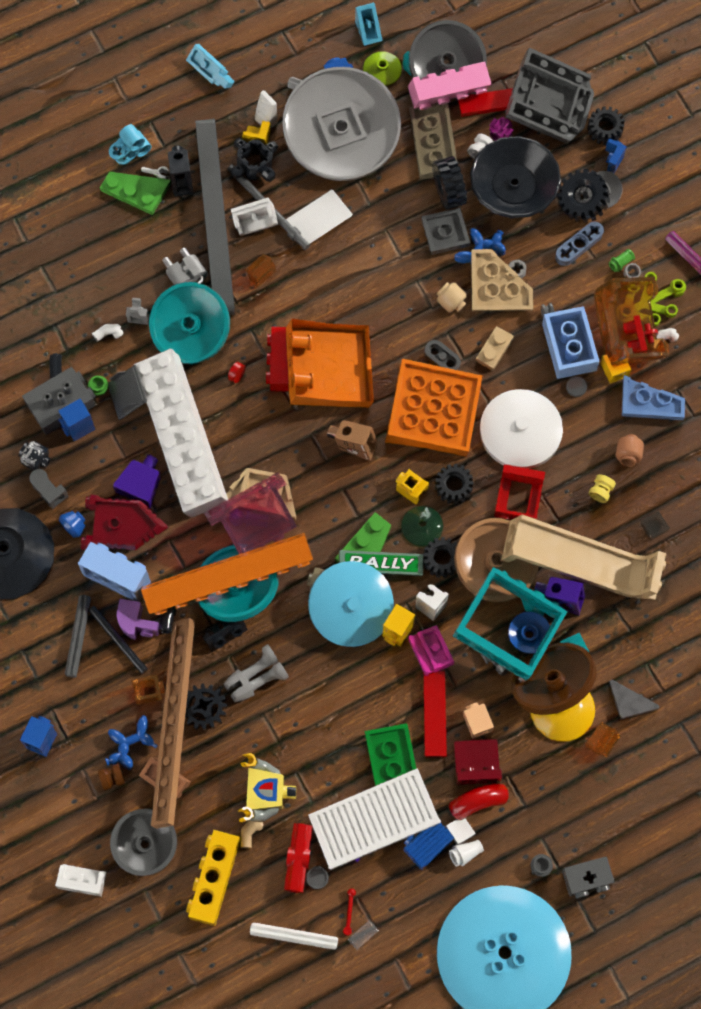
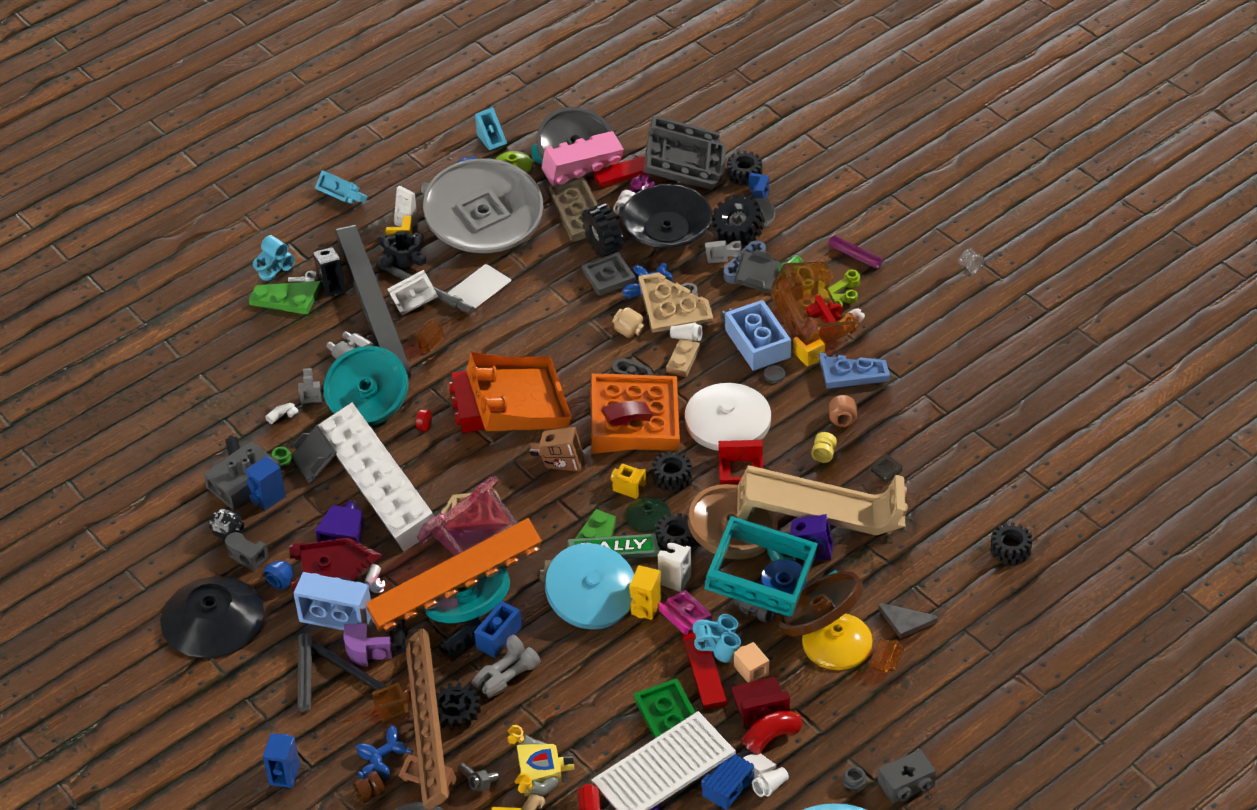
camera: 10 degrees left, 25 degrees down
none -> white arm [365,564,385,593]
none -> dark grey piece [458,763,499,791]
none -> blue brick [474,601,522,658]
none -> dark red slope [602,401,653,426]
none -> white cone [670,322,702,342]
none -> medium azure piece [692,614,741,663]
none -> light grey plate [705,241,741,264]
none -> dark grey piece [734,250,782,295]

